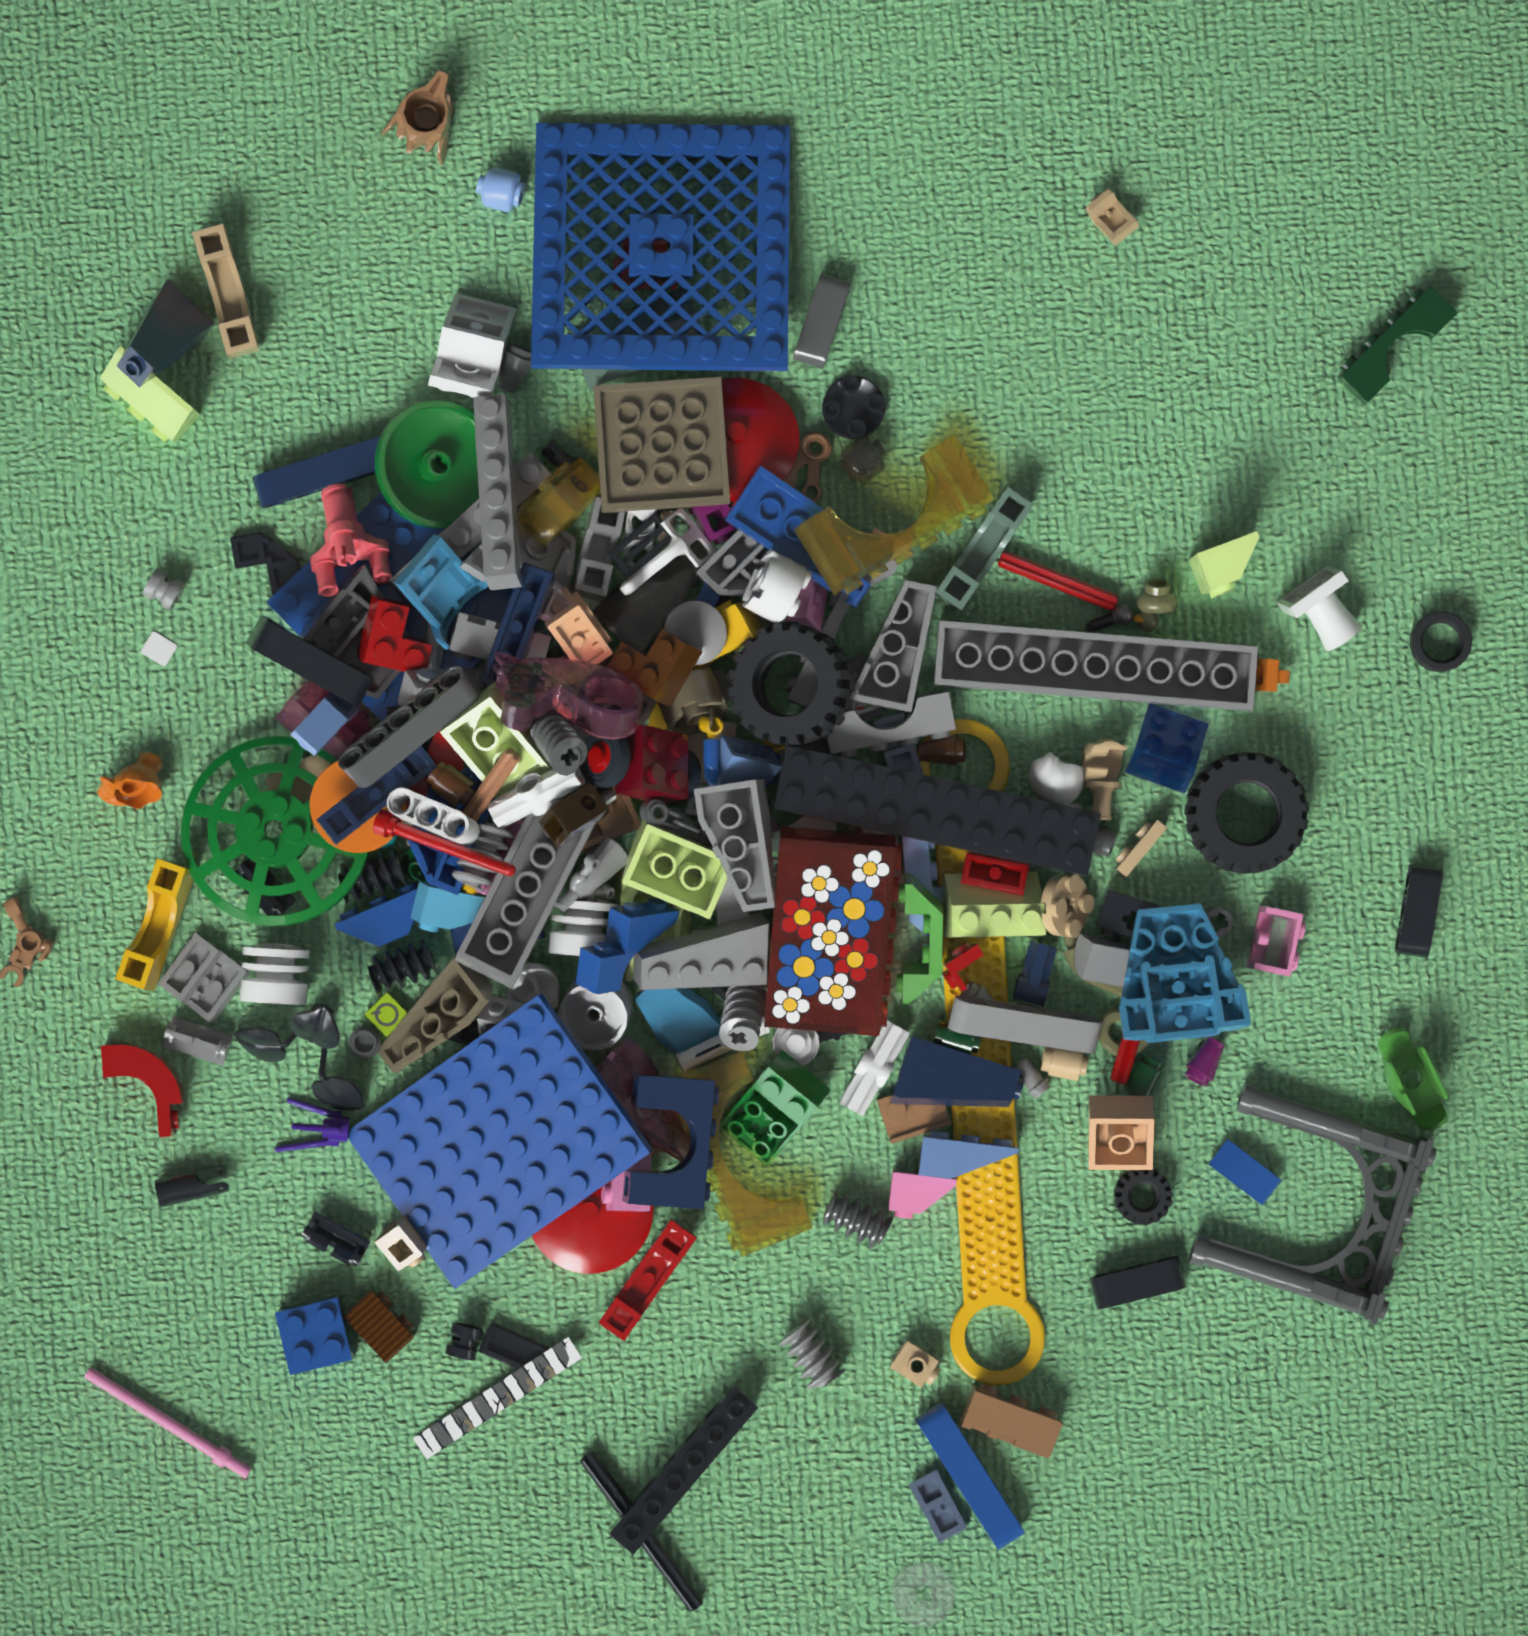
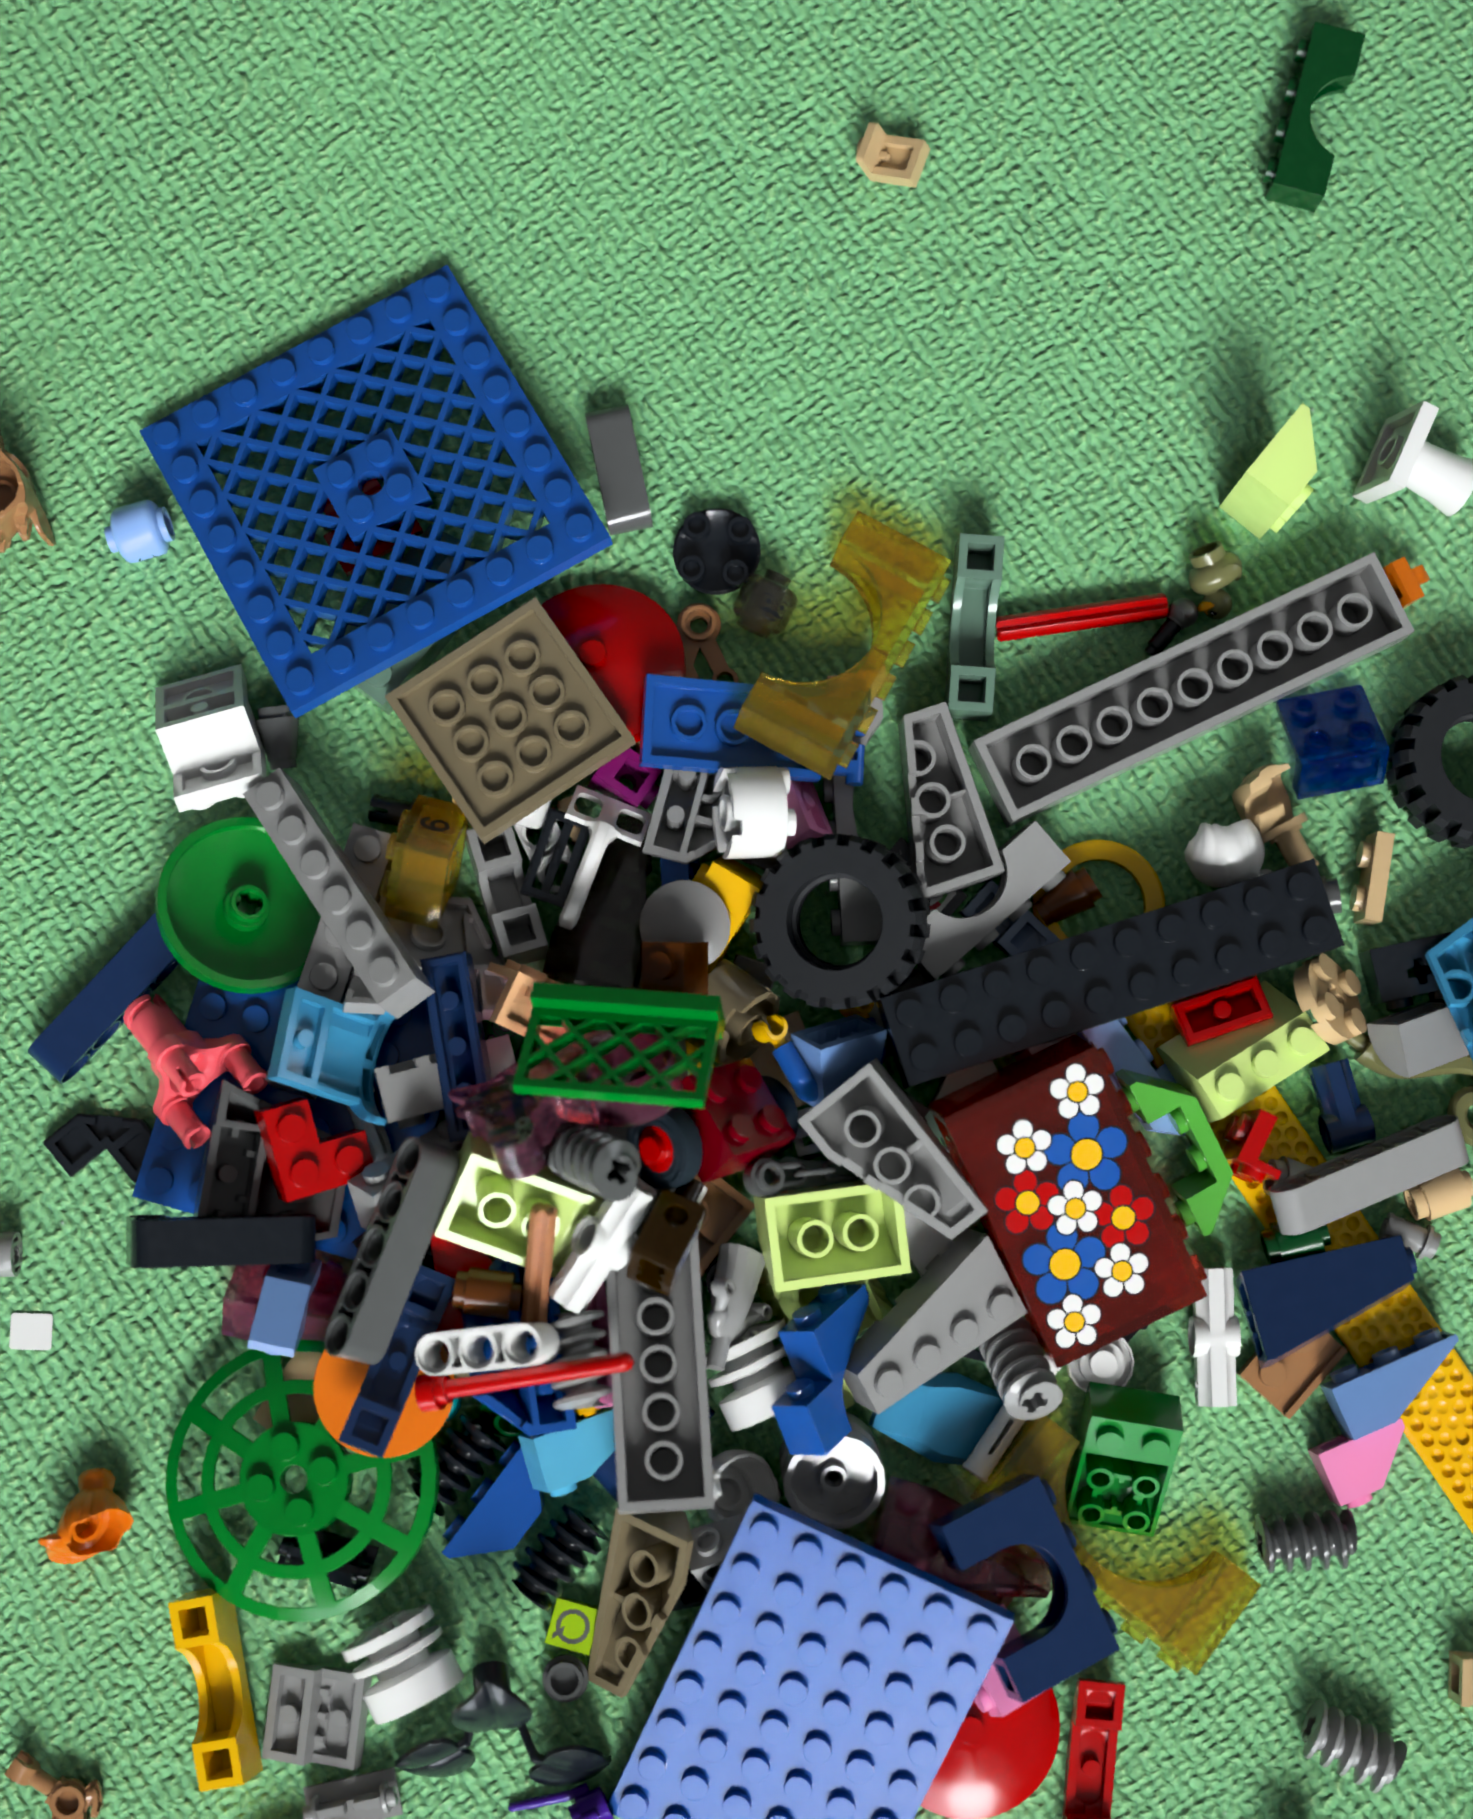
camera: 30 degrees left, 5 degrees down
none -> green fence [512,982,725,1109]

